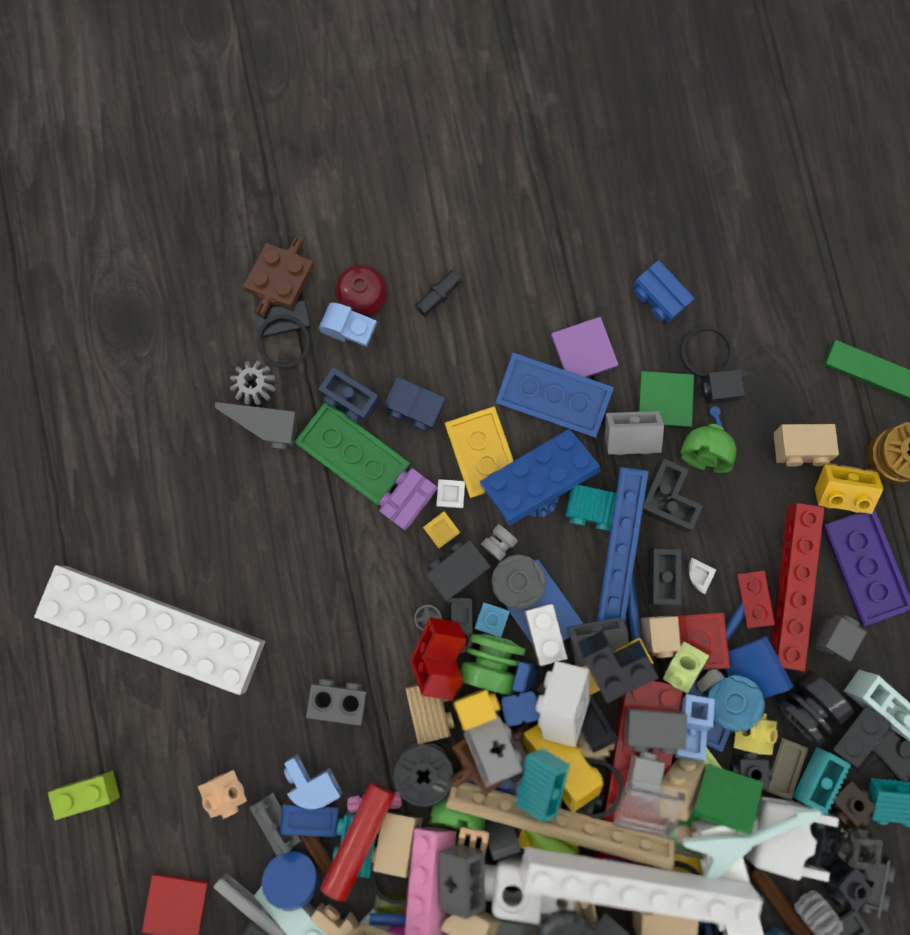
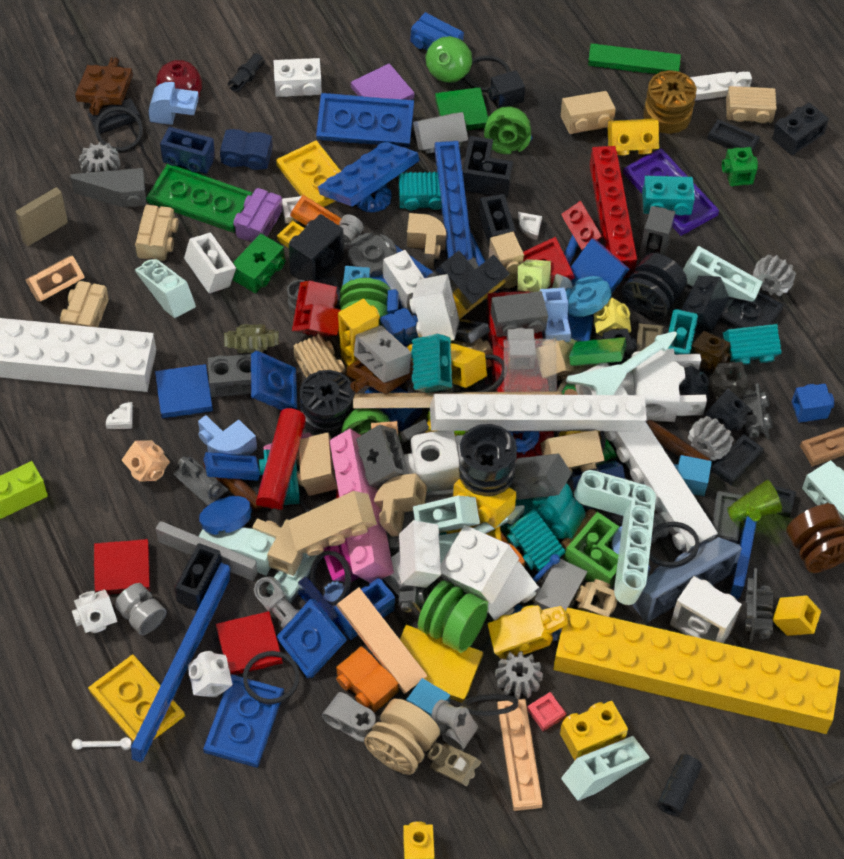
camera: 15 degrees left, 25 degrees down
none -> dark tan tile [15,187,68,247]
none -> light nougat brick [25,256,85,301]
none -> tan brick [60,281,109,328]
none -> white tile [106,402,133,429]
none -> tan brick [135,205,178,261]
none -> light aqua slope [135,259,196,318]
none -> blue tile [155,364,213,418]
none -> white brick [184,233,236,293]
none -> olive gear [224,324,279,353]
none -> green brick [232,233,286,294]
none -> blue tile [251,350,297,410]
none -> white brick [273,58,322,97]
none -> orange tile [290,195,341,225]
none -> tan brick [407,213,446,269]
none -> bright green cylinder [425,36,472,83]
none -> teal brick [642,176,695,215]

